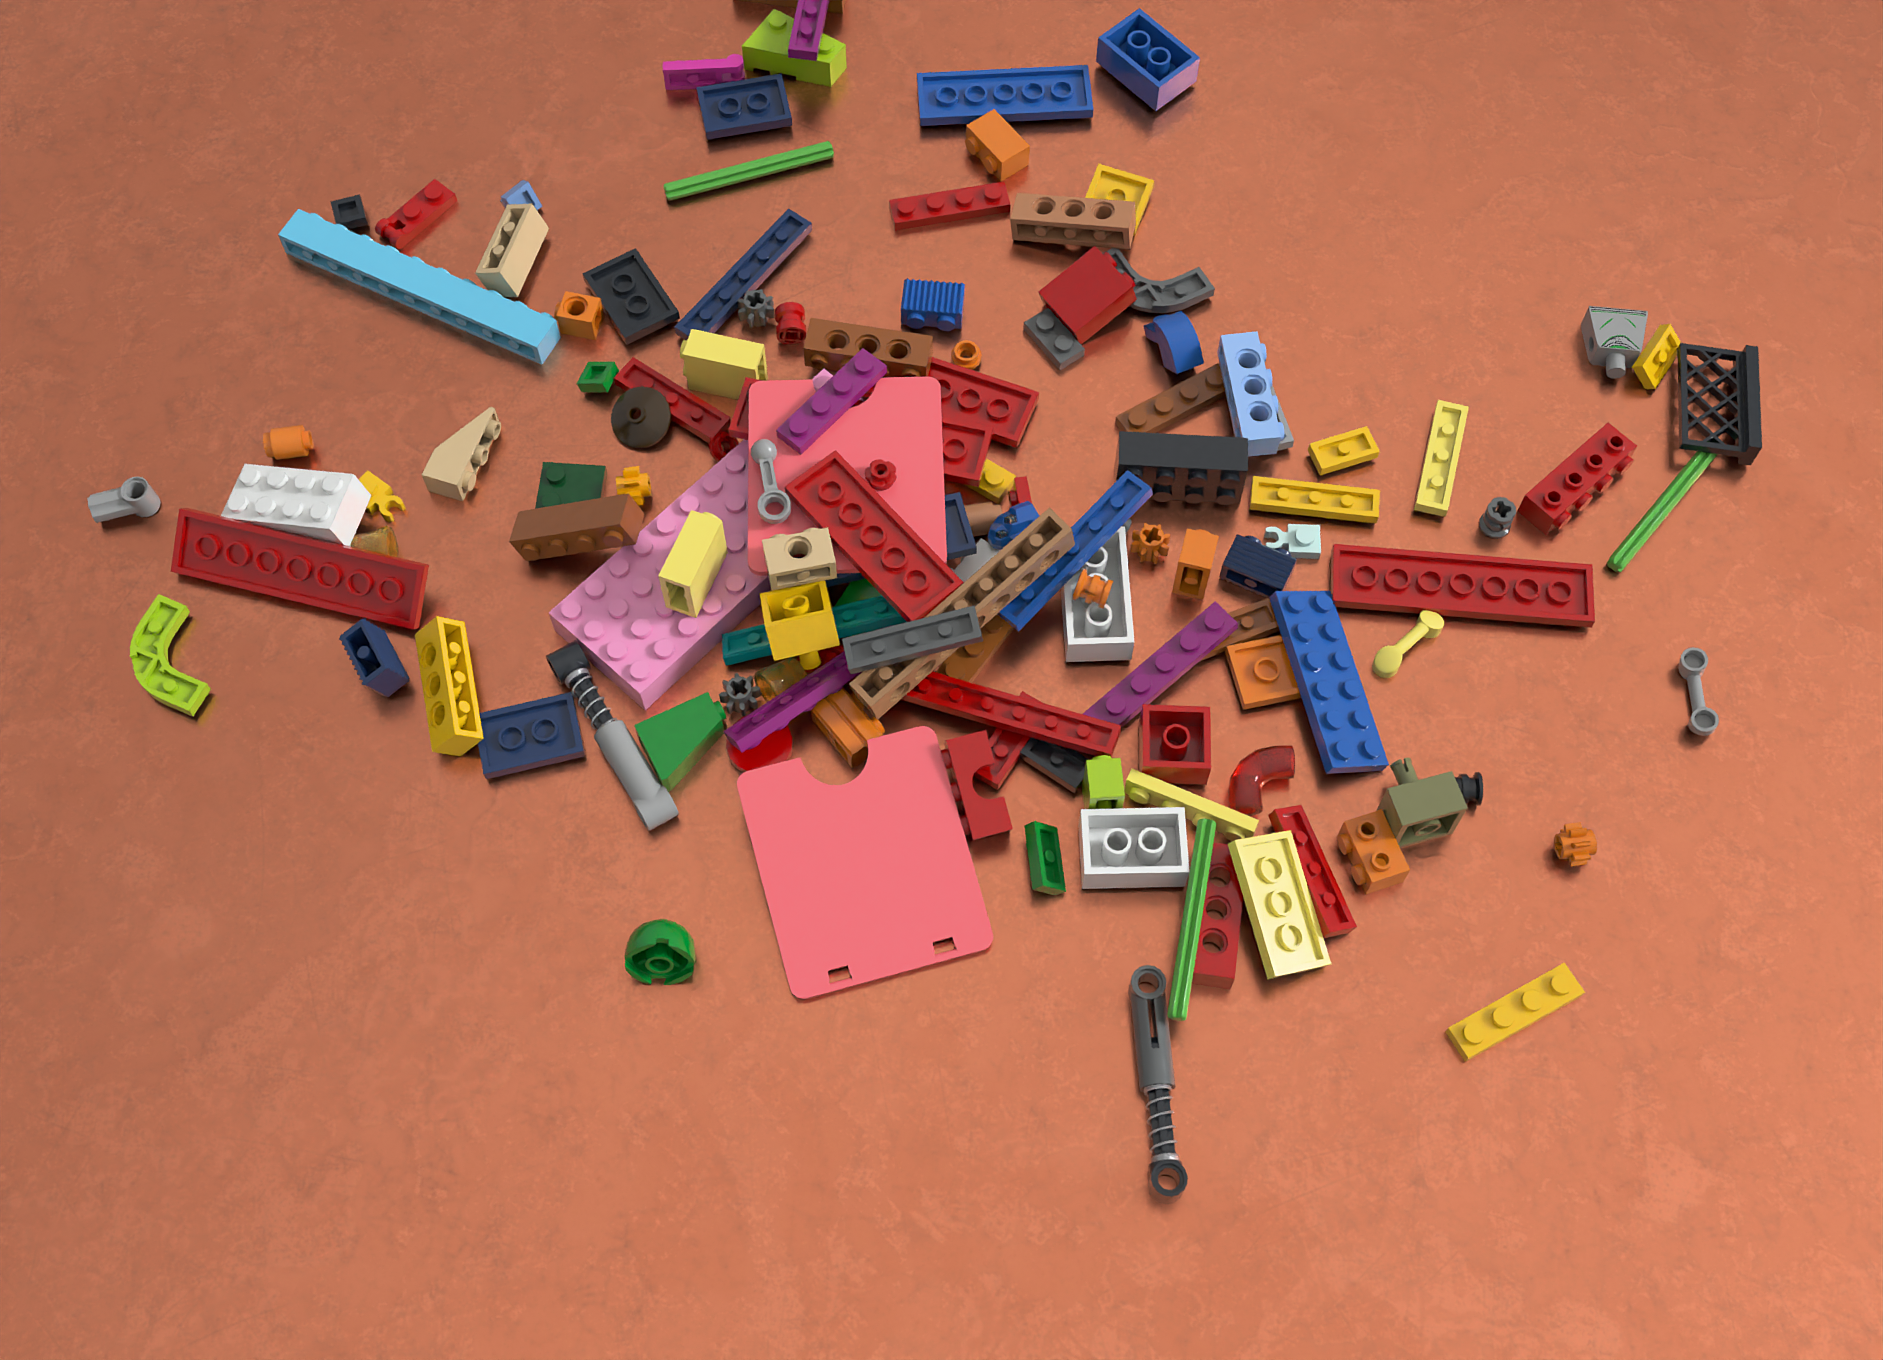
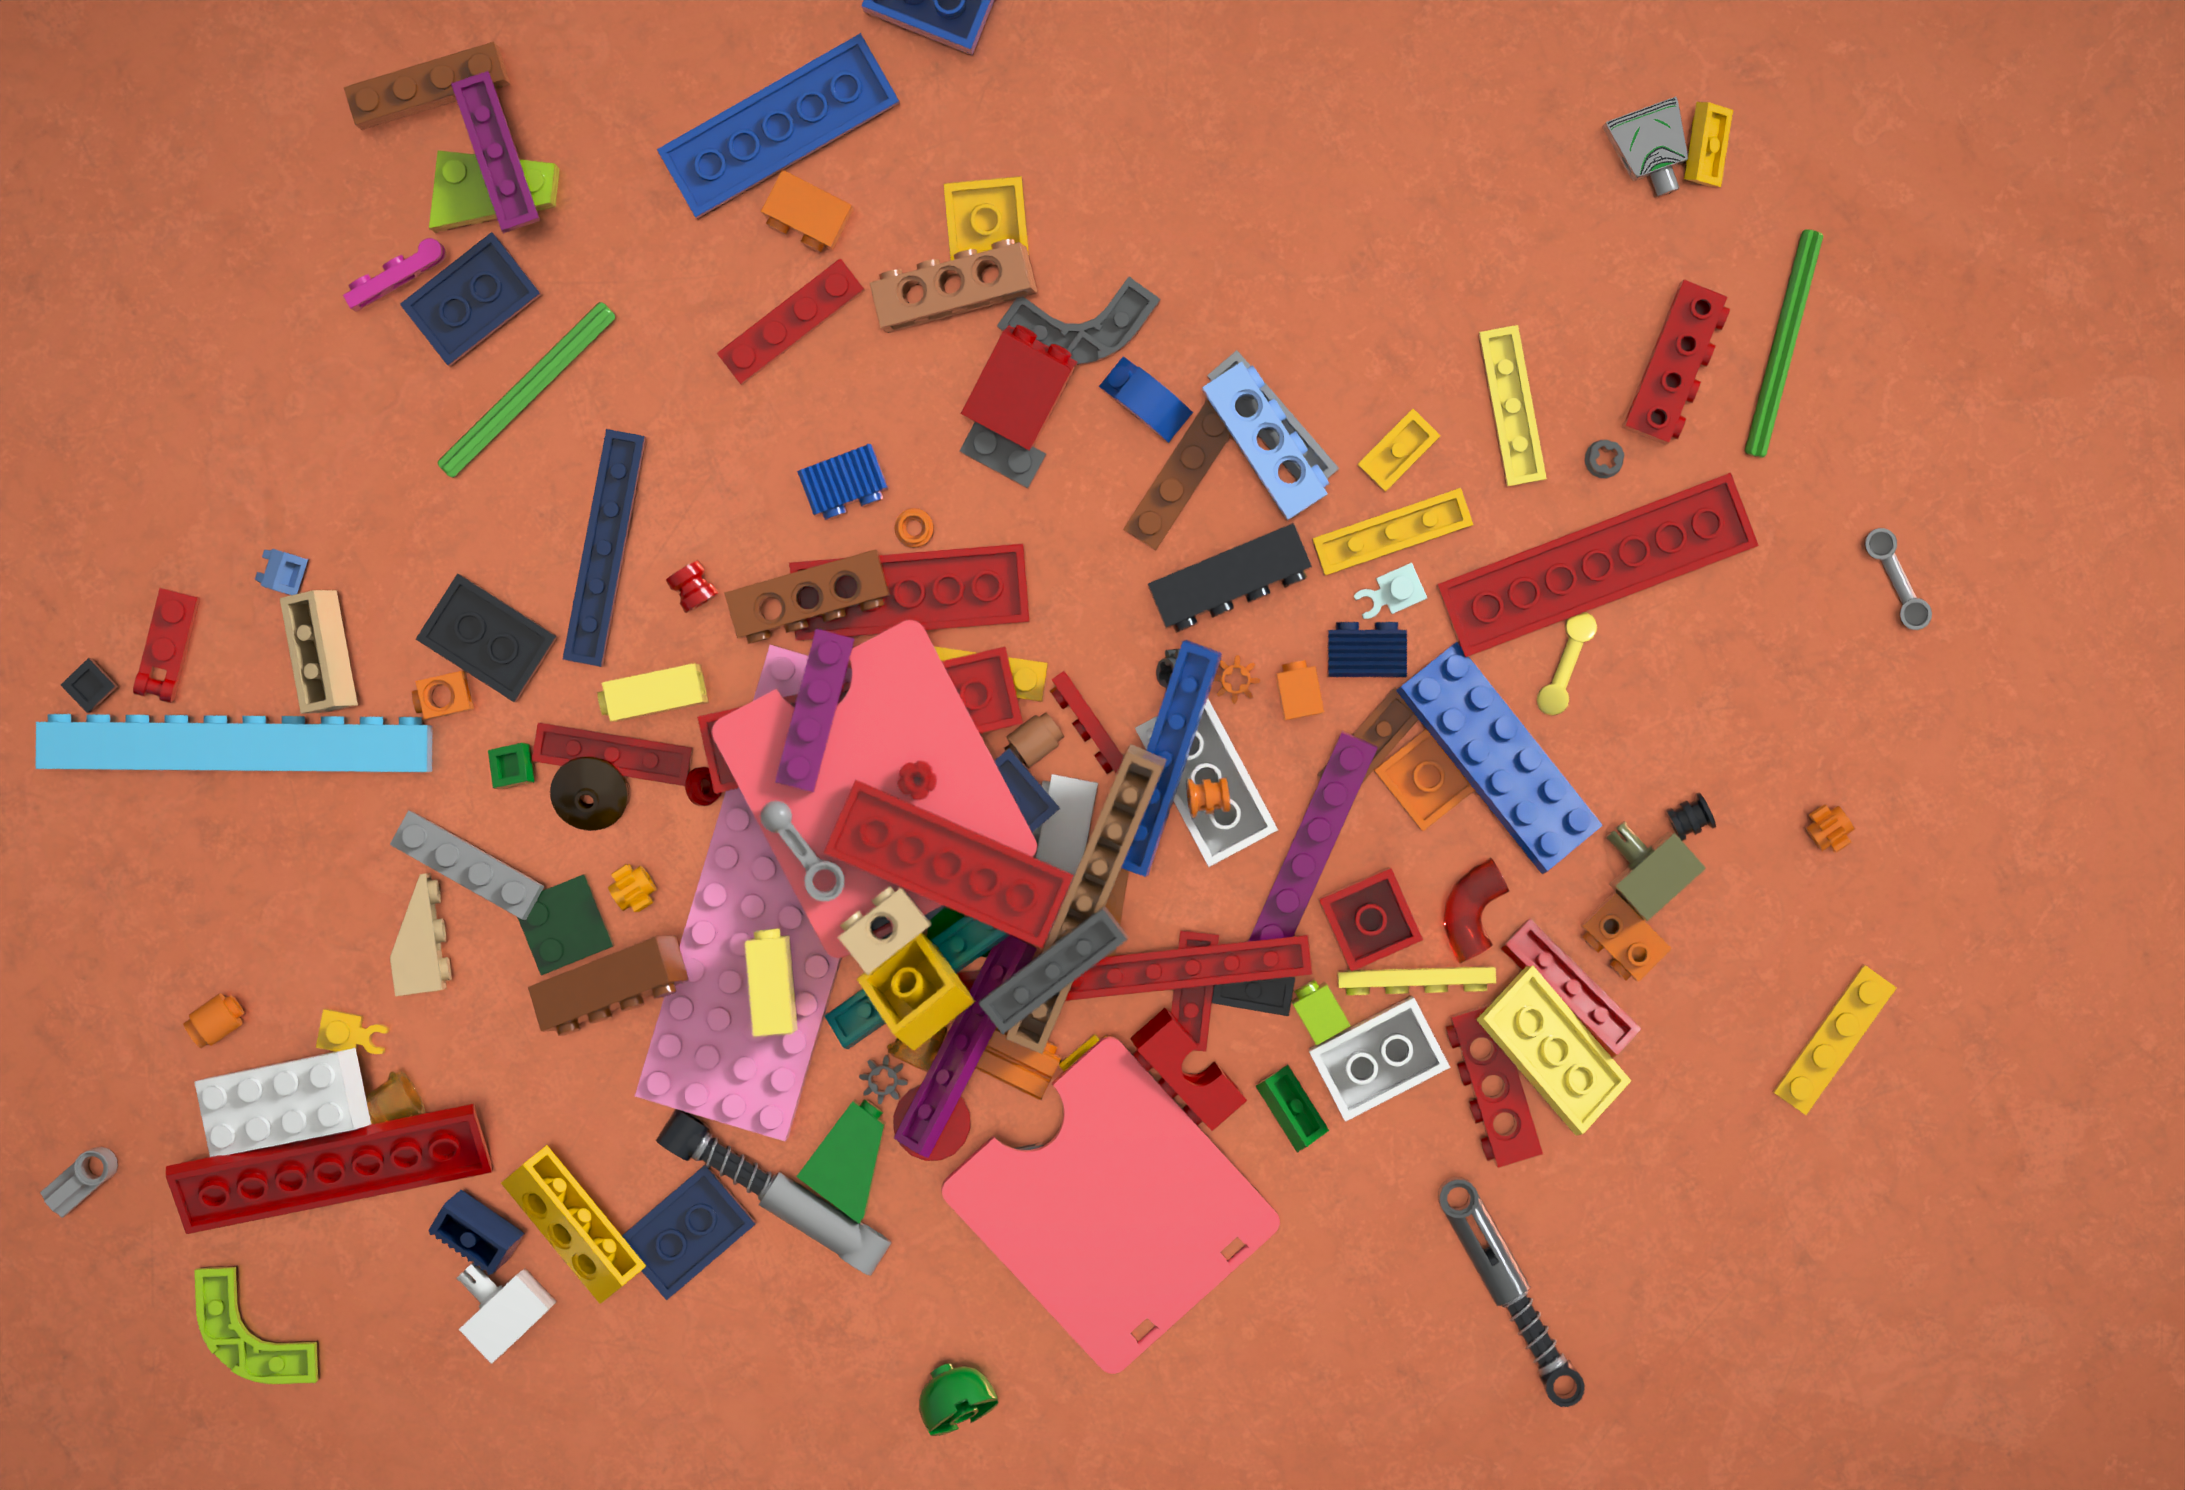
camera: 25 degrees left, 25 degrees up
dark grey gear [737,289,775,328] -> none
blue rock [988,501,1039,550] -> none
bright green axle [1167,818,1216,1021] -> none
black fence [1677,343,1762,466] -> none
none -> light grey plate [390,810,544,920]
none -> white brick [456,1262,557,1364]

